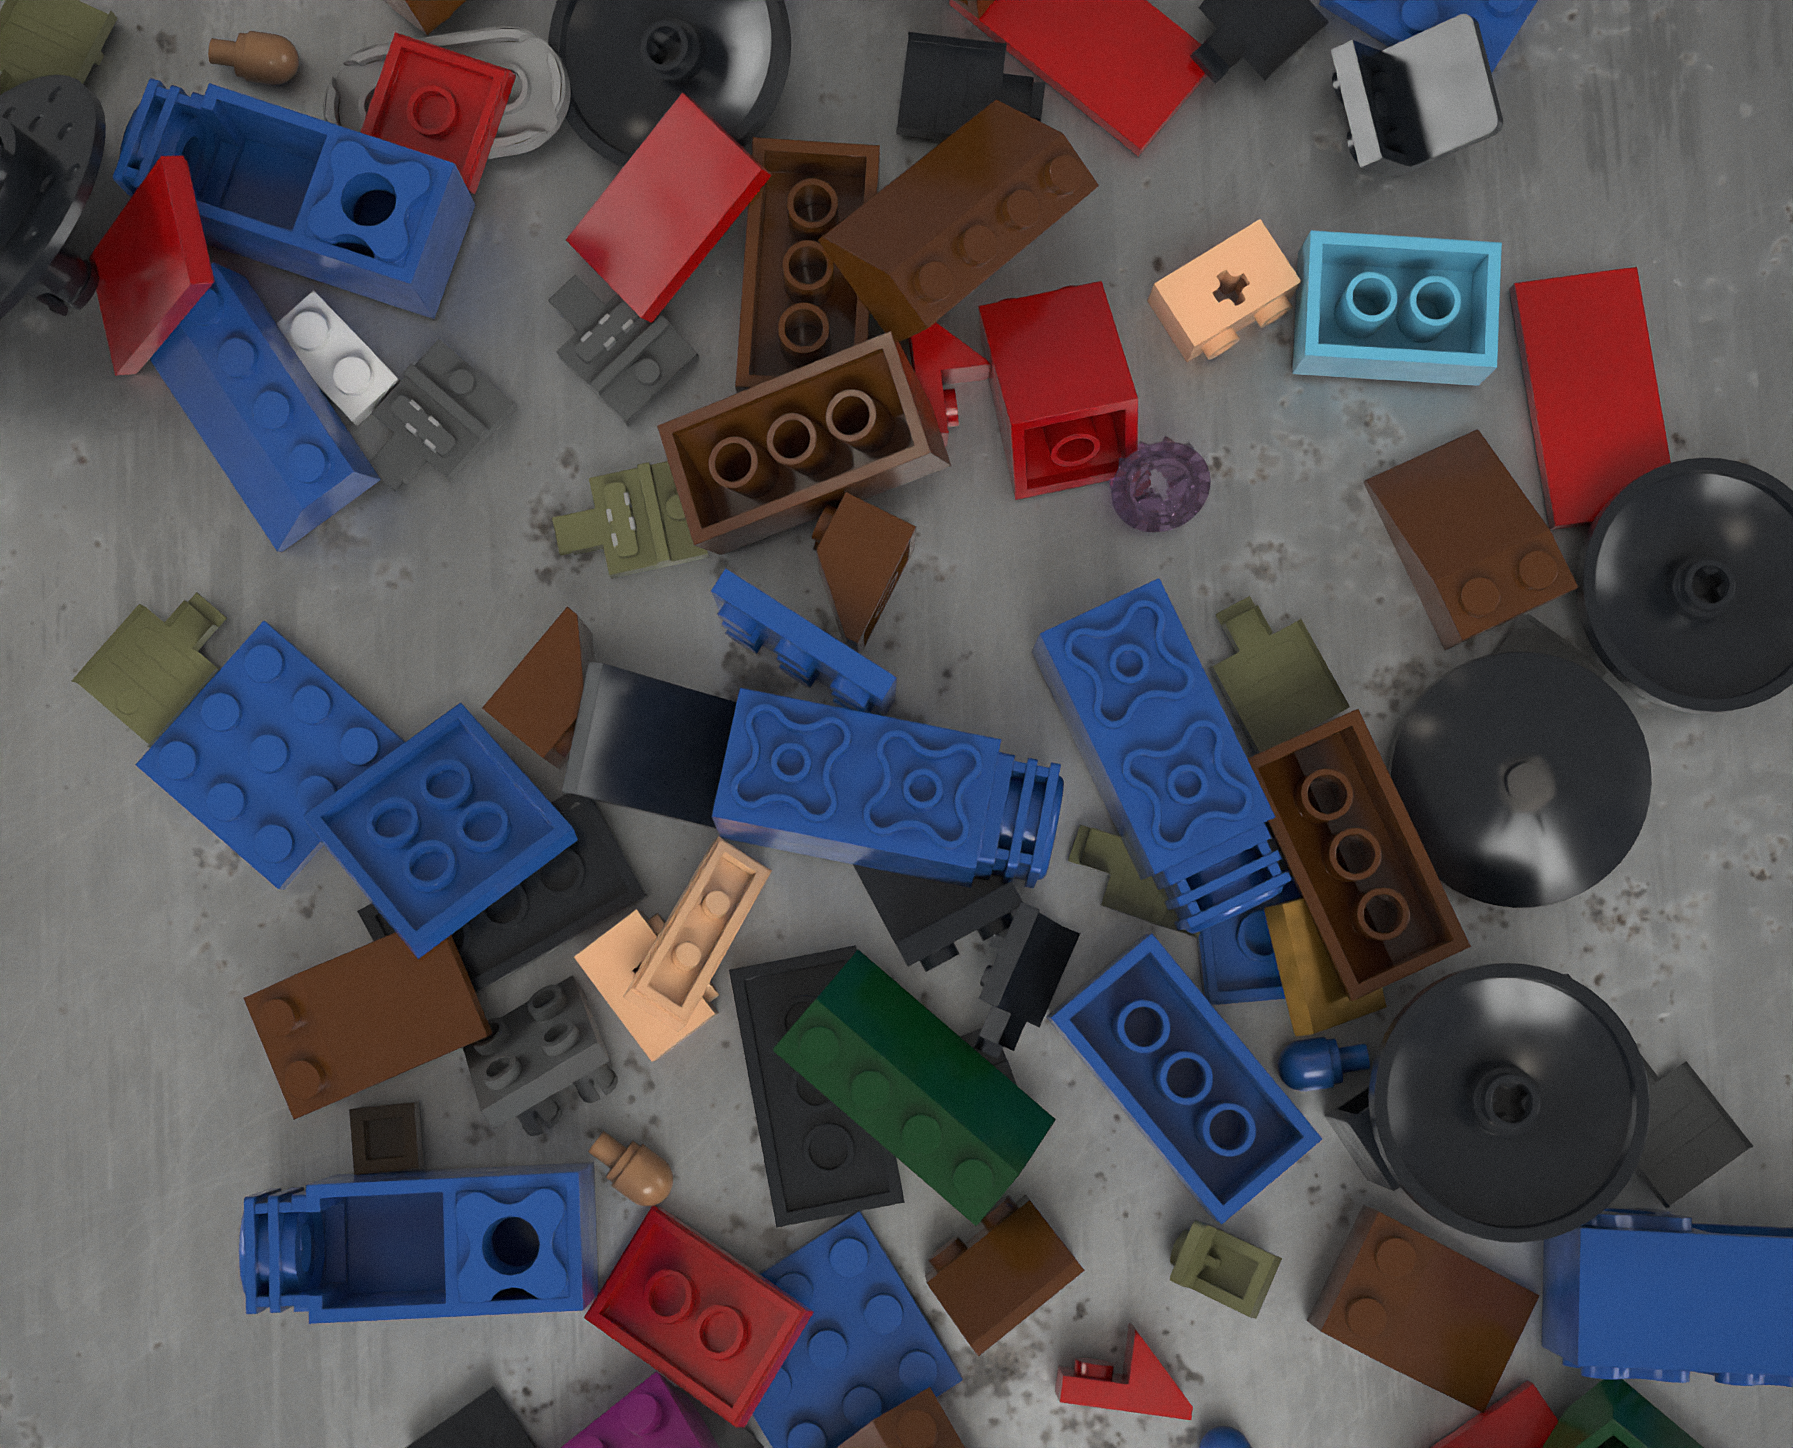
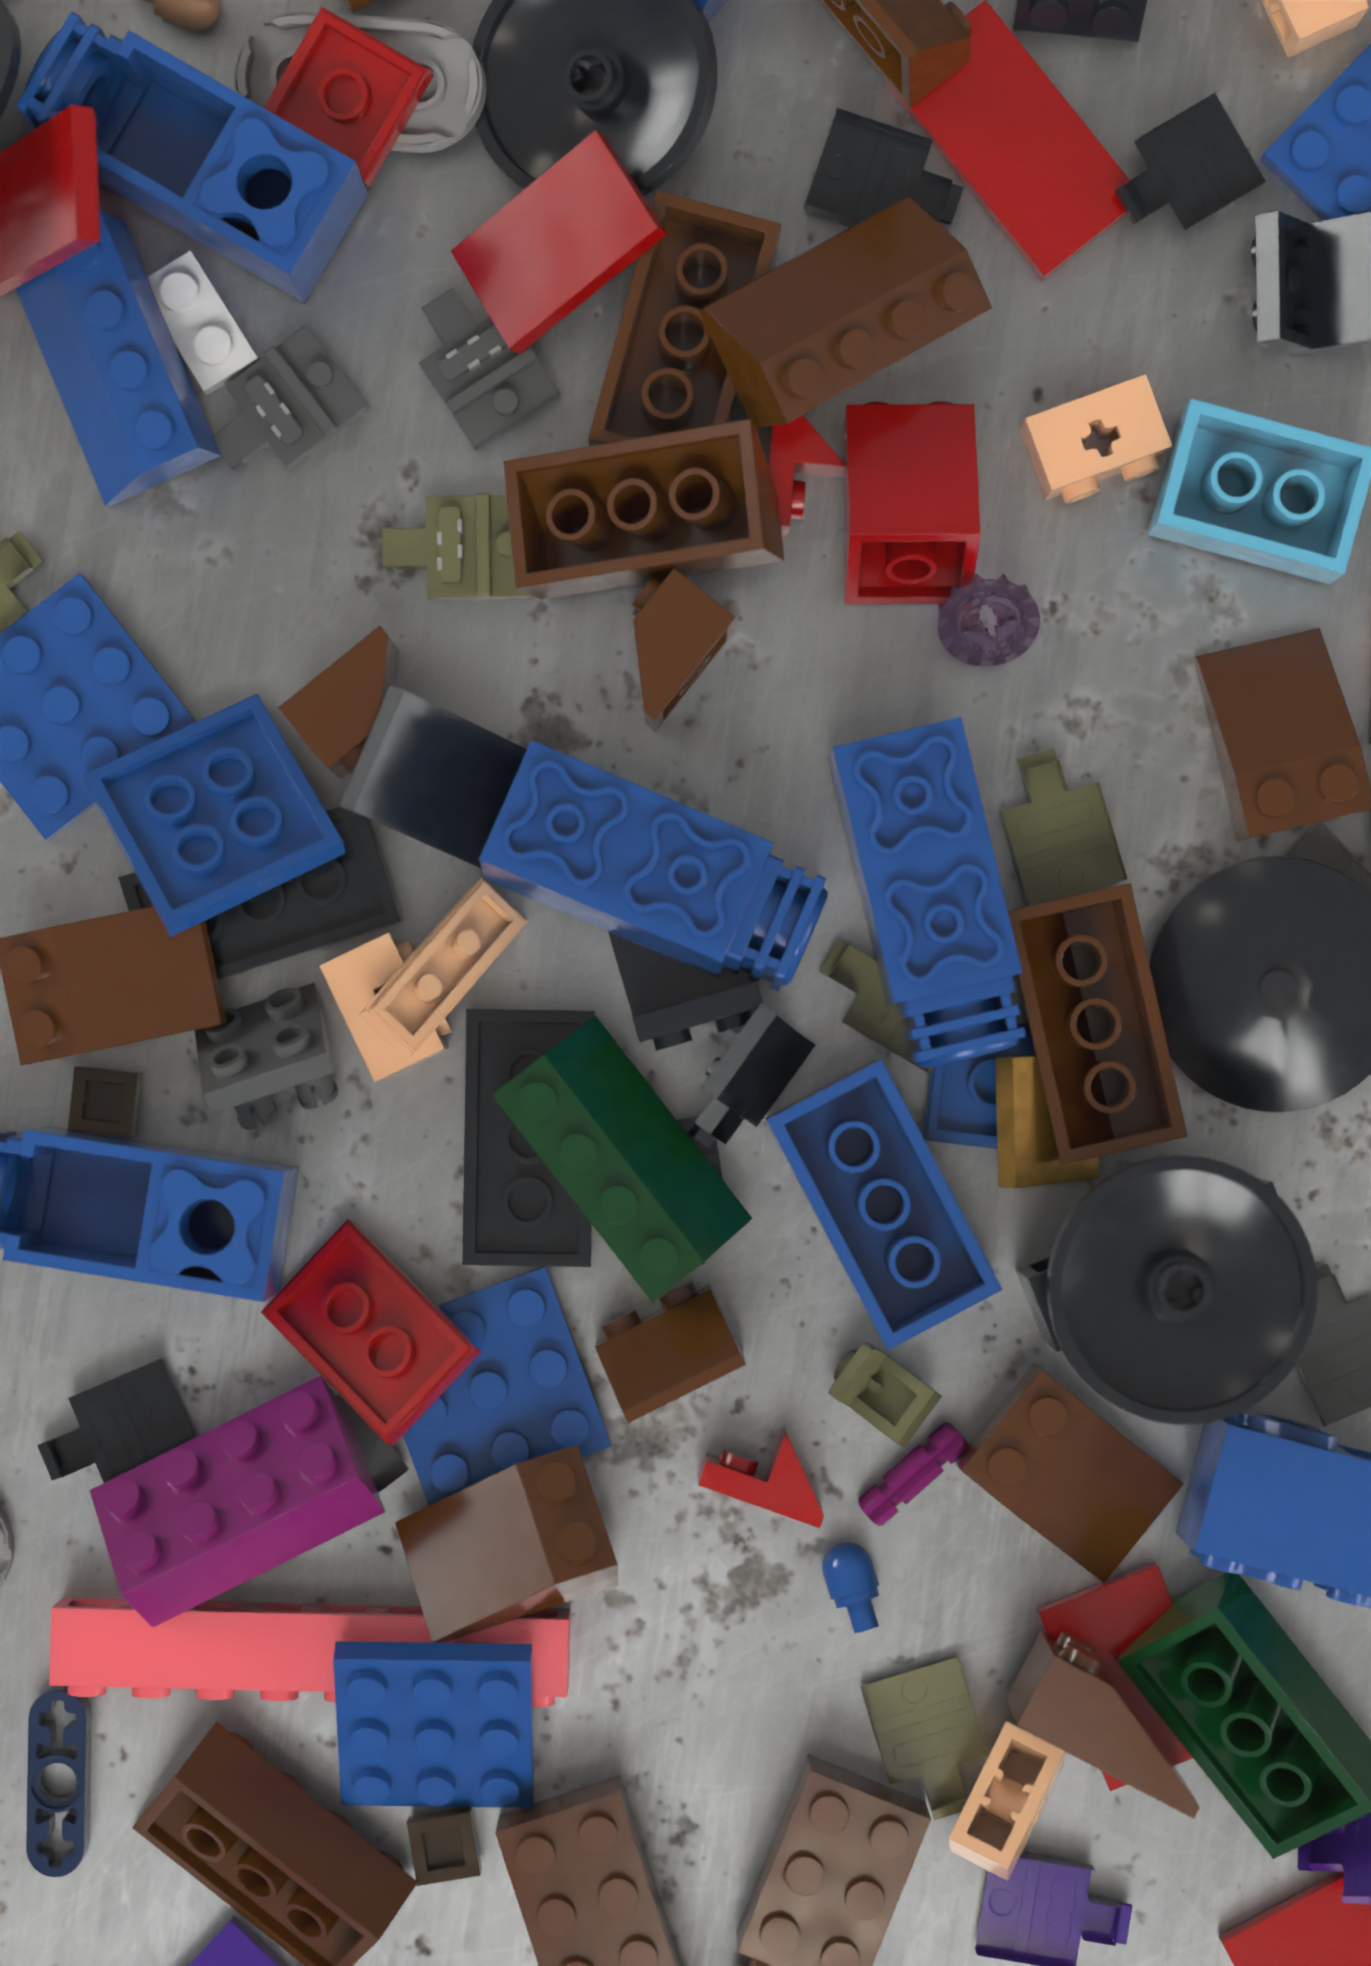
camera: 15 degrees right, 5 degrees up
medium nougat cylinder [588,1131,673,1206] -> none
blue plate [711,568,897,716] -> none
blue cylinder [1277,1036,1370,1092] -> none
none -> magenta axle [858,1422,969,1526]

